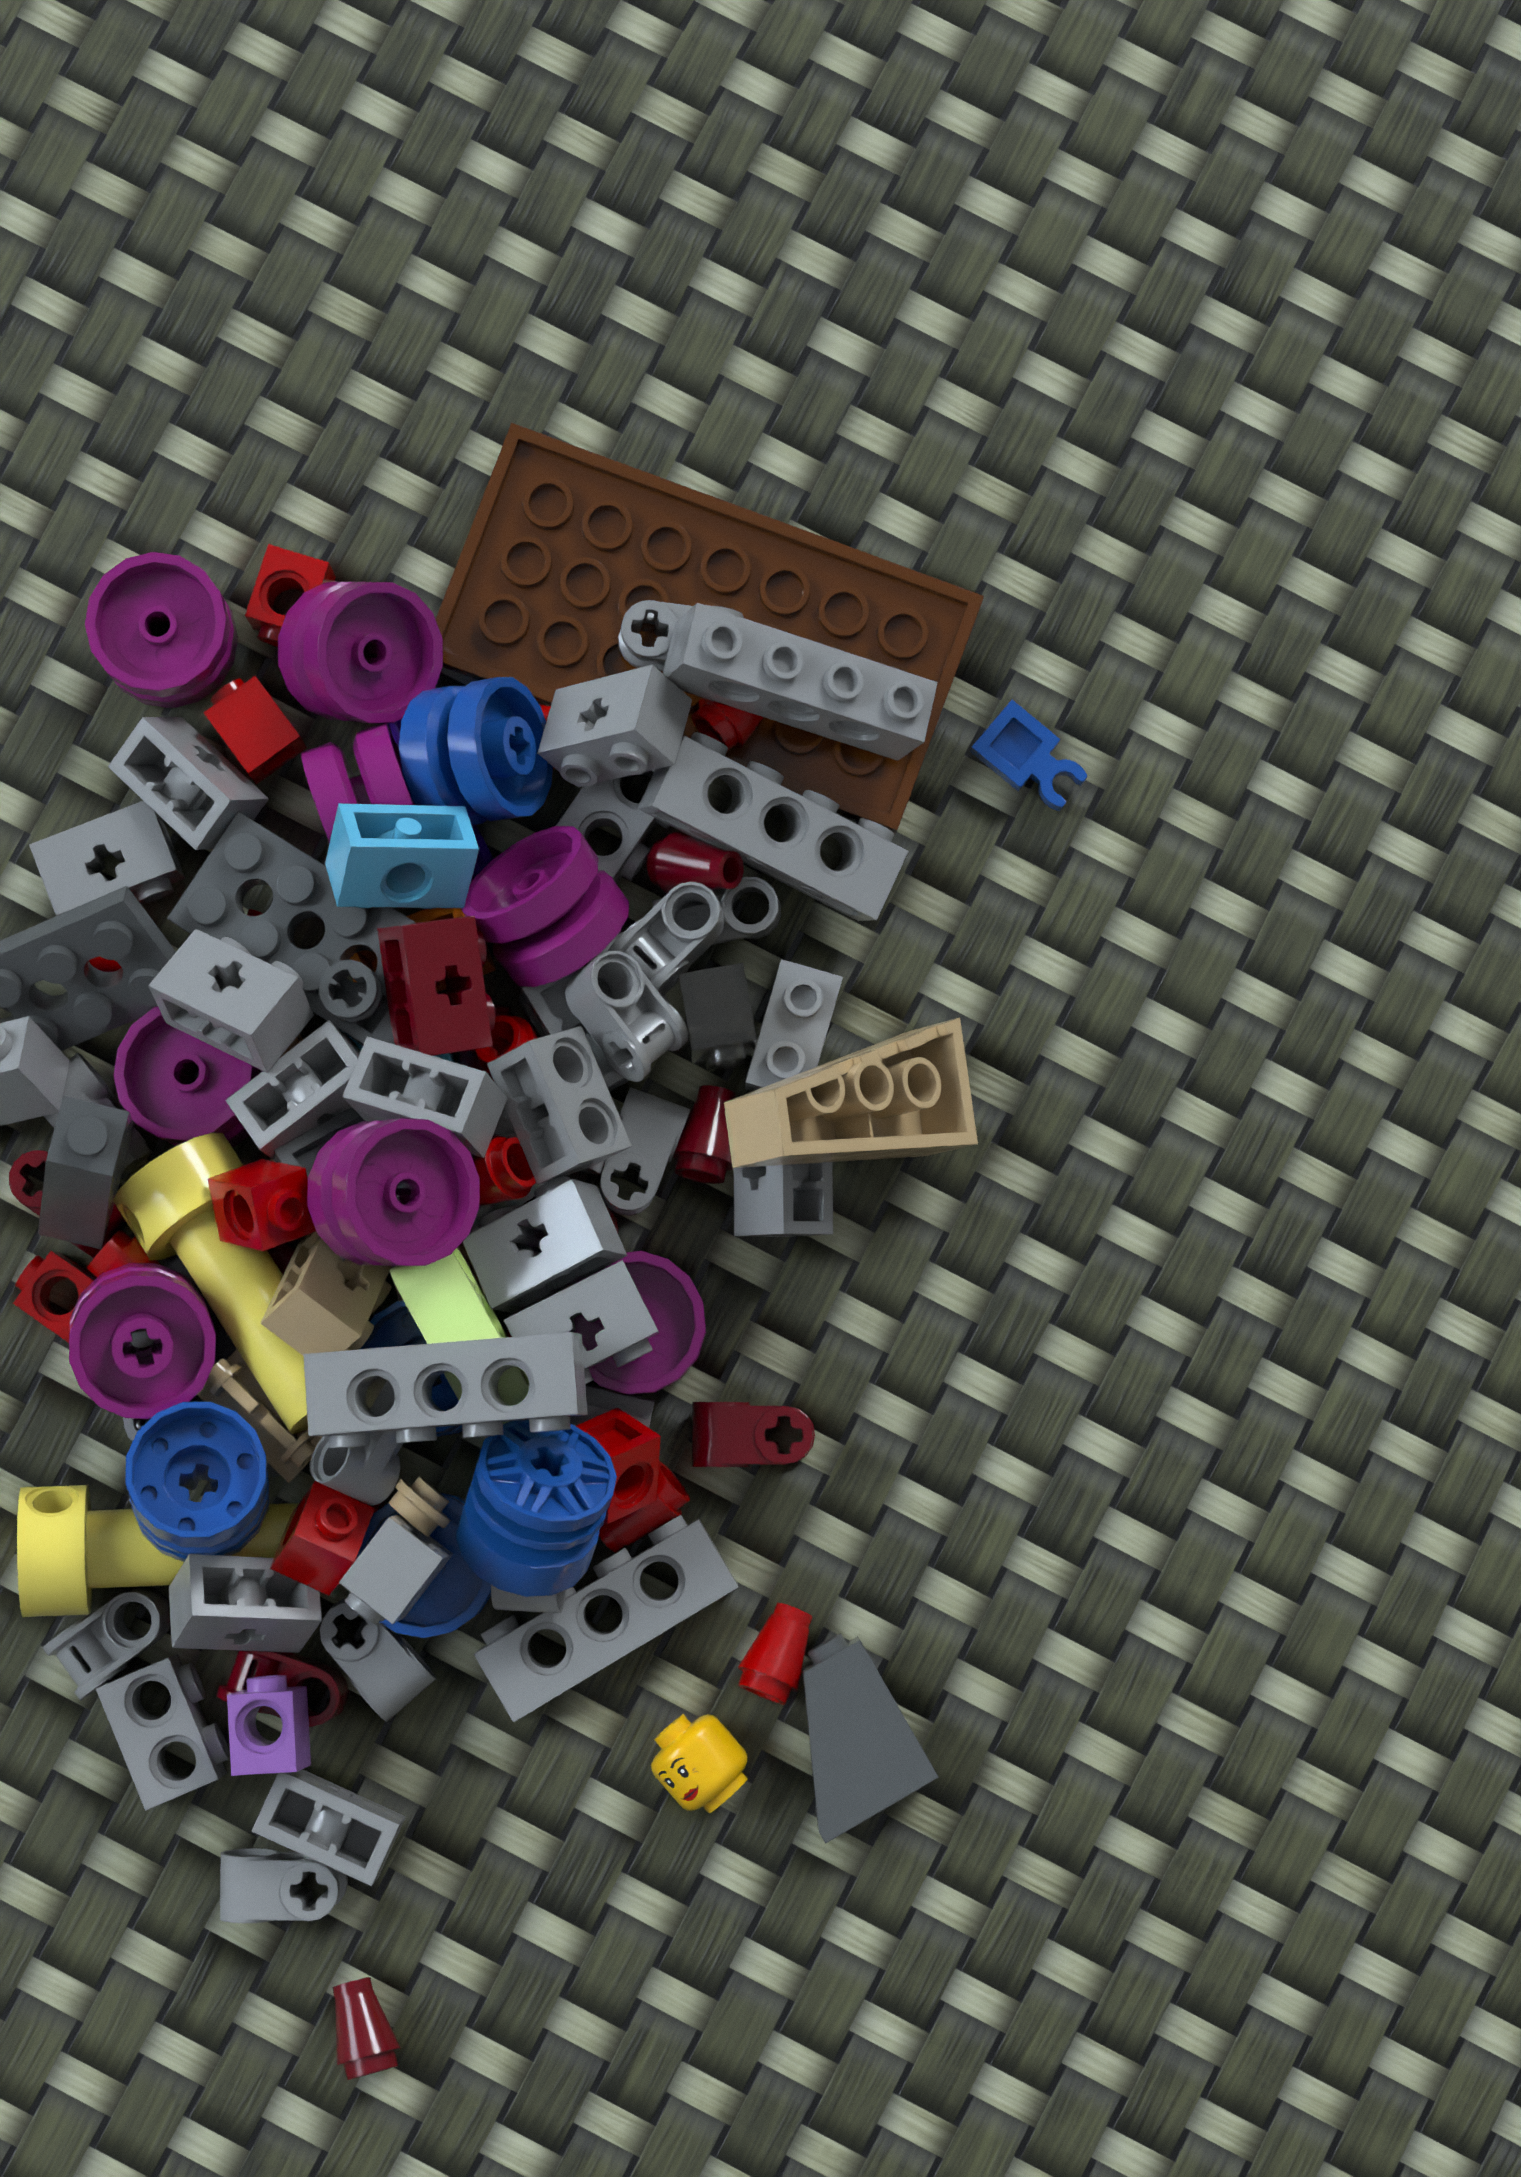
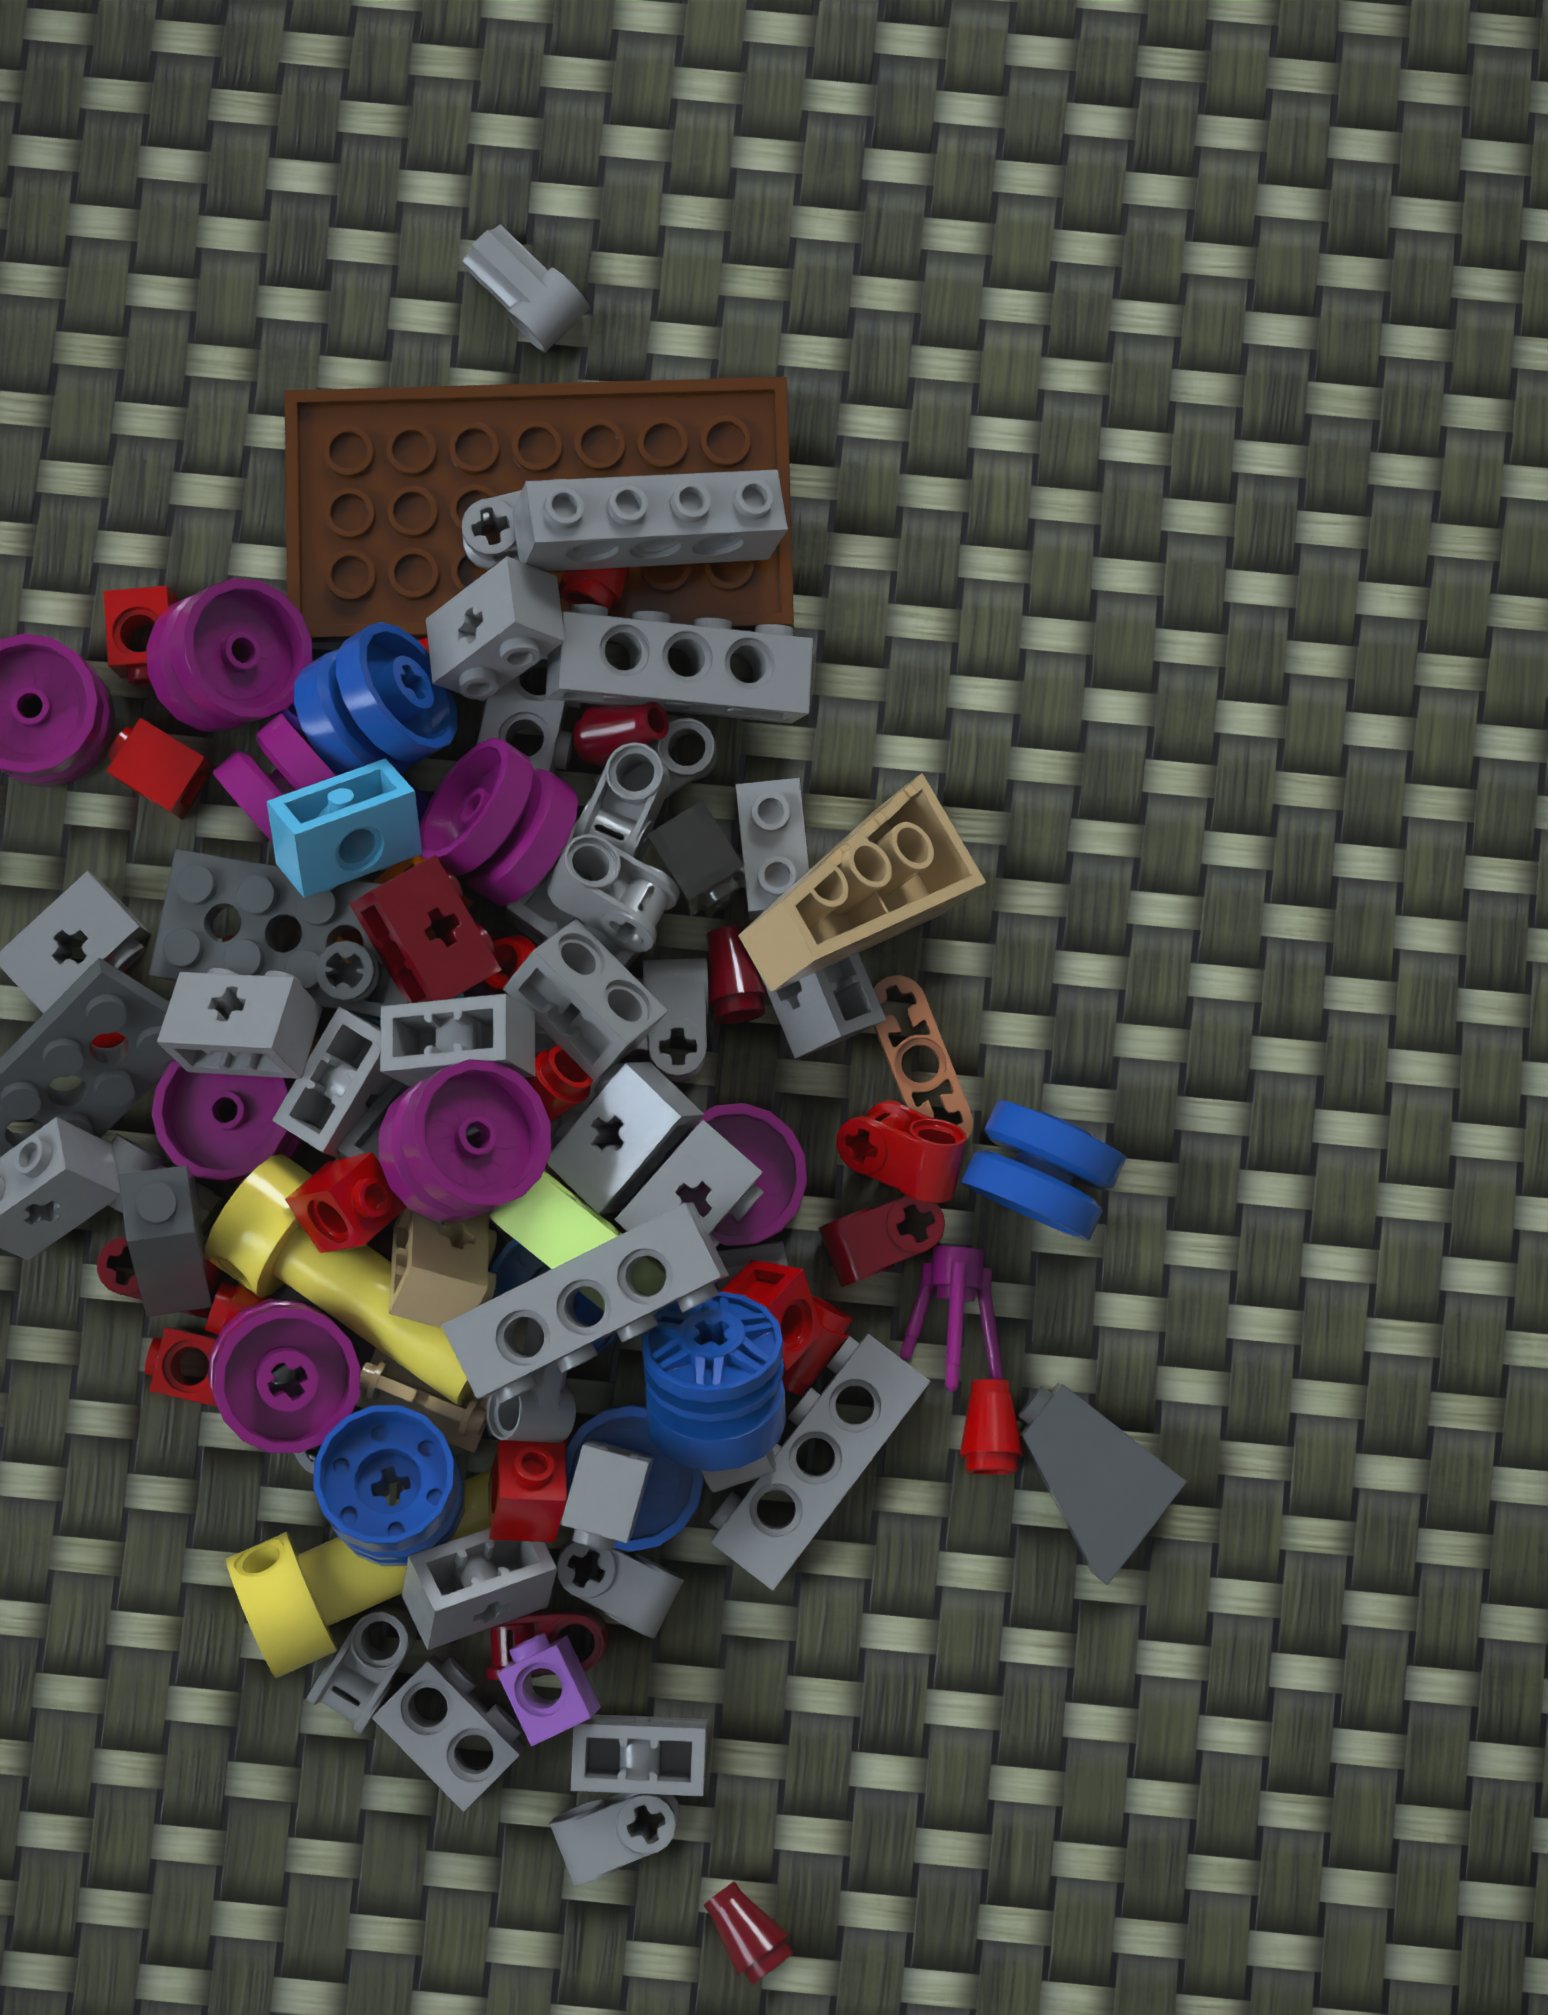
camera: 15 degrees left, 0 degrees up
light grey brick [108,717,269,850] -> none
tan plate [388,1476,451,1537] -> none
yellow head [651,1714,748,1813] -> none
blue plate [970,700,1087,811] -> none
none -> light grey piece [463,224,590,353]
none -> red piece [836,1100,967,1203]
none -> nougat beam [873,975,973,1141]
none -> magenta plant [900,1246,1003,1392]
none -> blue wheel [960,1099,1127,1241]

